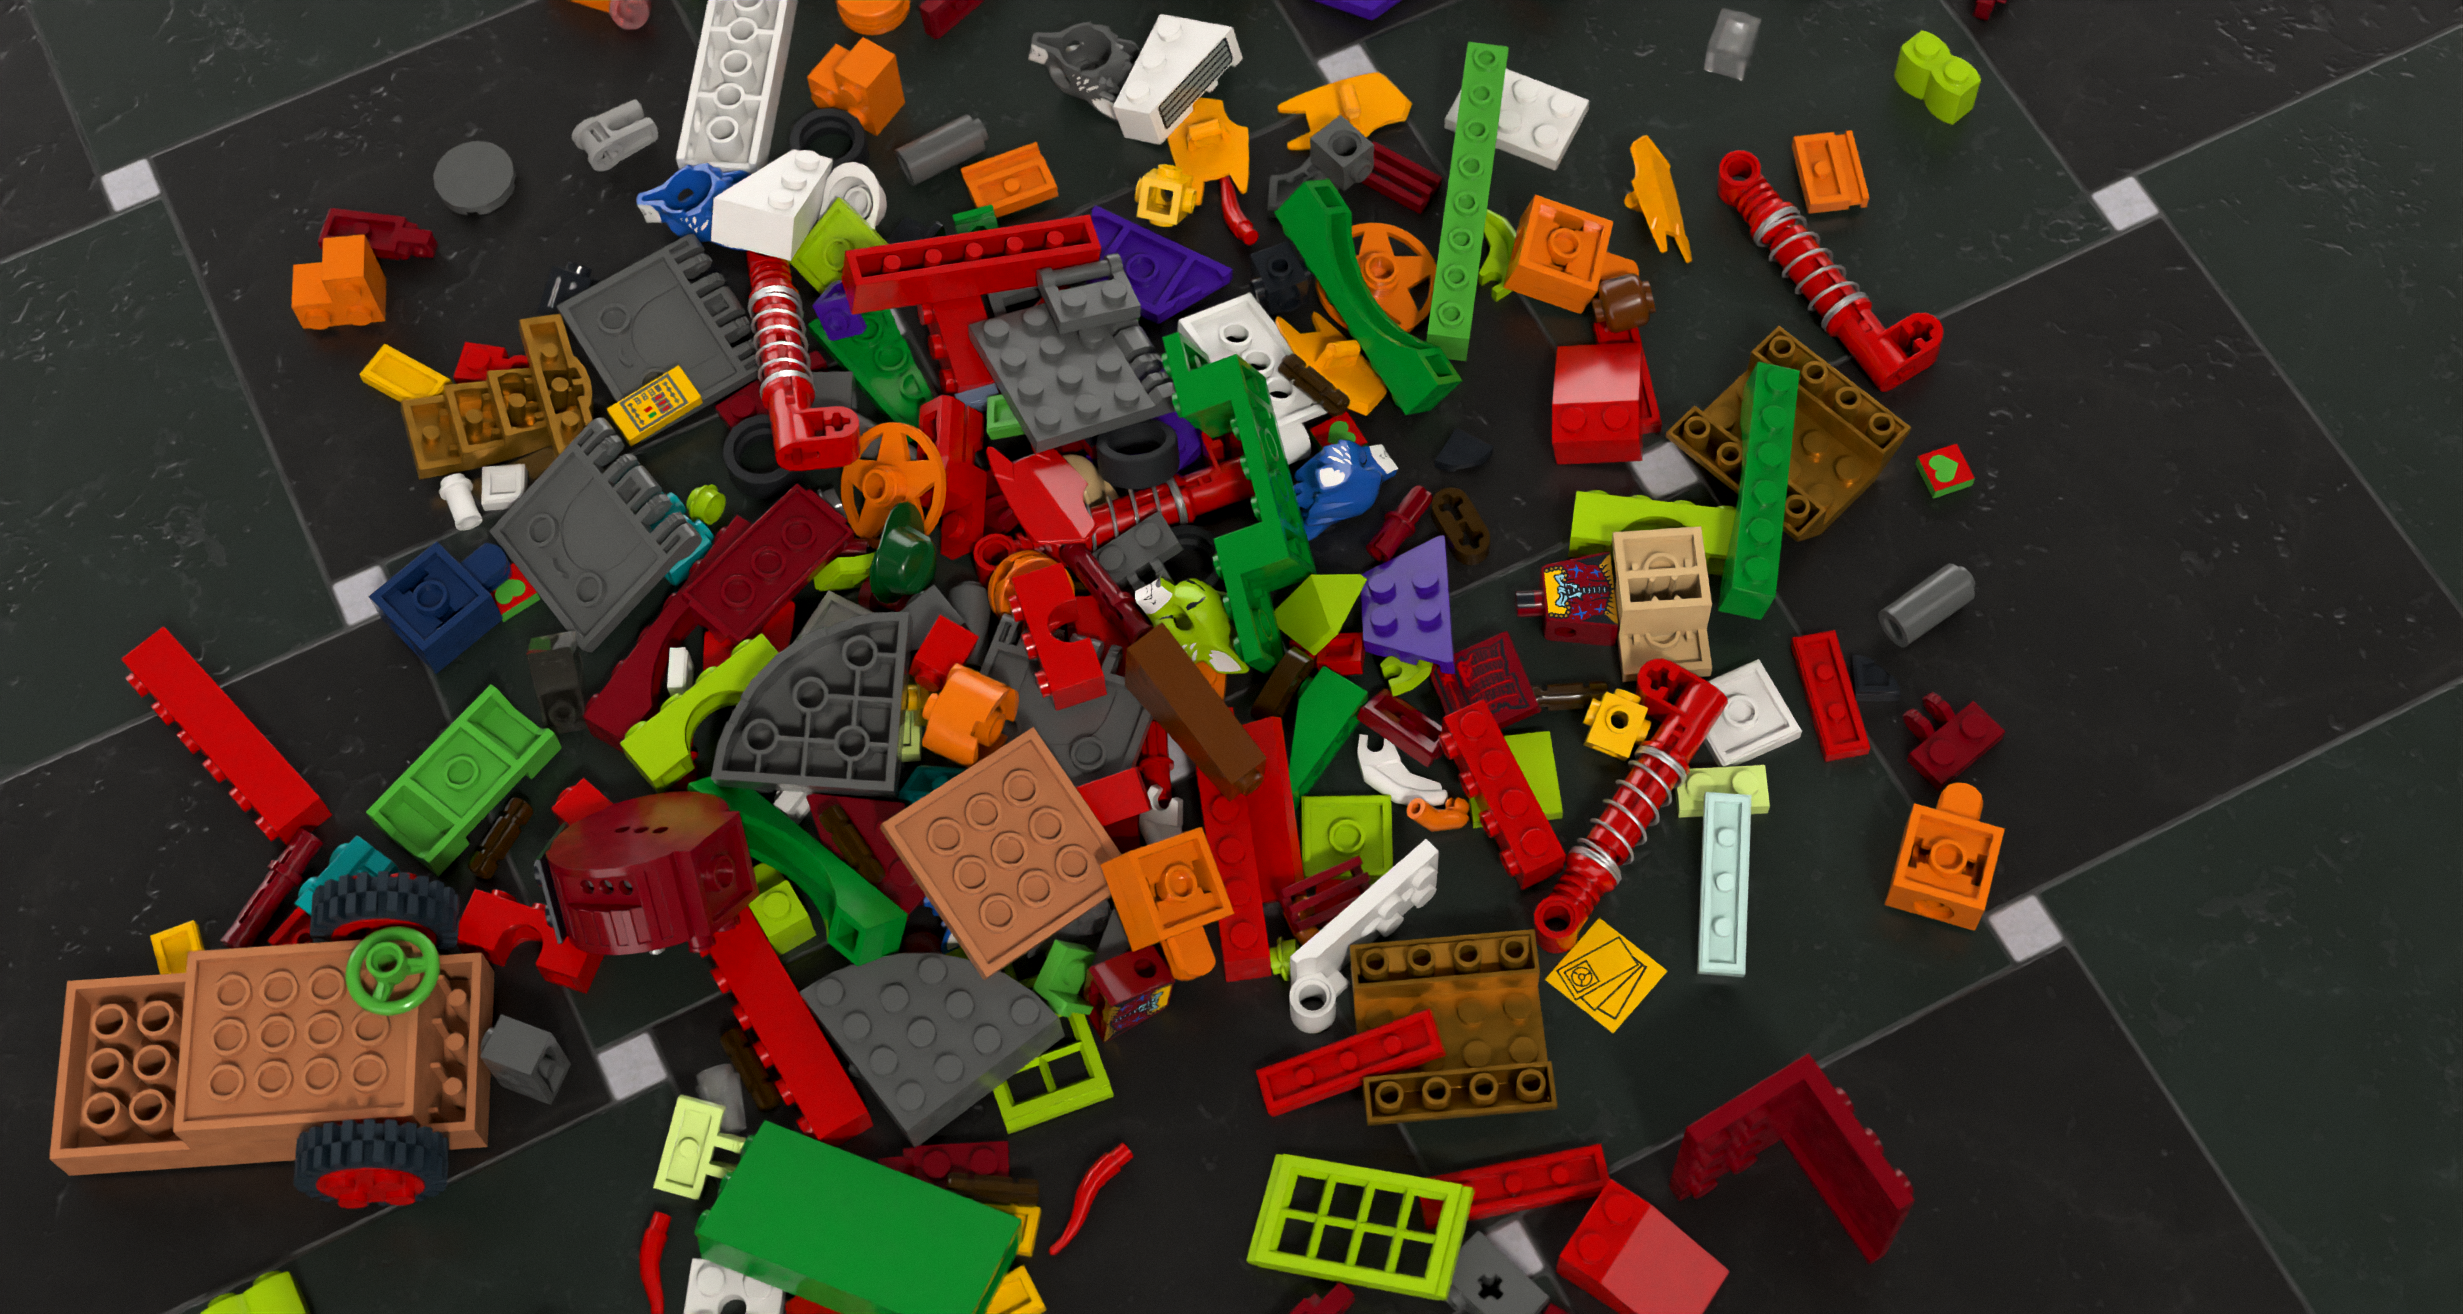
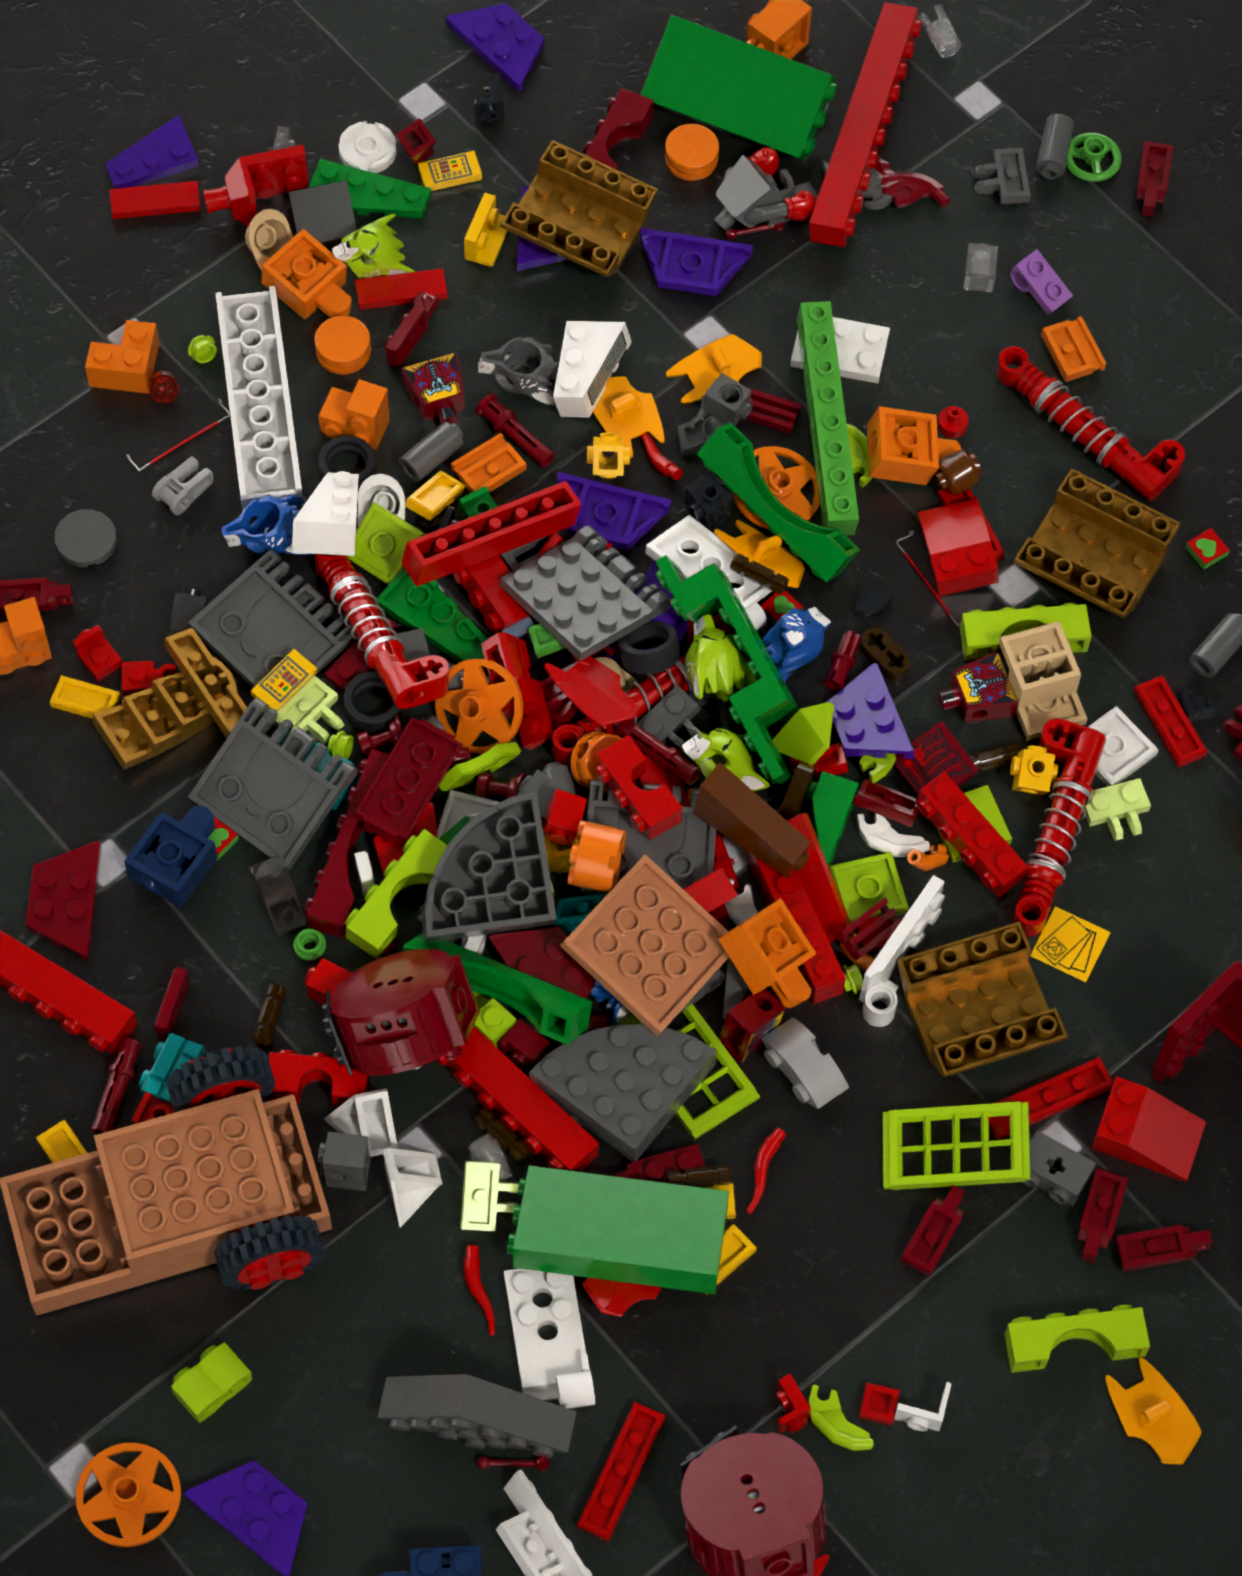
camera: 20 degrees left, 0 degrees up
bright green piece [345,926,440,1016] -> none
bright green piece [366,684,562,877] -> none
white pin [439,473,482,531] -> none
white tile [481,463,528,511] -> none
dark purple bracket [812,280,867,341] -> none
dark brown axle [819,804,886,886] -> none
dark green piece [869,502,937,604] -> none
bright green bracket [1032,940,1097,1017] -> none
dark grey plate [1036,253,1141,334] -> none
red tile [1256,1008,1447,1117] -> none
light orange shield [1624,135,1692,263] -> none
light aqua tile [1697,792,1751,977] -> none
green arch [1718,362,1800,620] -> none
lime brick [1894,30,1981,125] -> none
none -> dark red wing [26,841,102,960]
none -> red bracket [73,625,123,682]
none -> red piece [127,399,230,471]
none -> dark red tile [154,967,190,1040]
none -> yellowish green hinge [274,675,344,744]
none -> bright green plate [293,929,326,961]
none -> white slope [324,1088,398,1157]
none -> dark red piece [357,715,404,758]
none -> white slope [383,1148,443,1228]
none -> torso [401,353,465,424]
none -> yellow tile [405,470,465,521]
none -> dark red pin [475,393,556,468]
none -> dark red brick [499,1019,550,1071]
none -> lime piece [684,614,759,702]
none -> light grey brick [761,1017,849,1109]
none -> red piece [896,531,960,627]
none -> red tile [937,406,969,438]
none -> medium lavender plate [1010,249,1073,315]

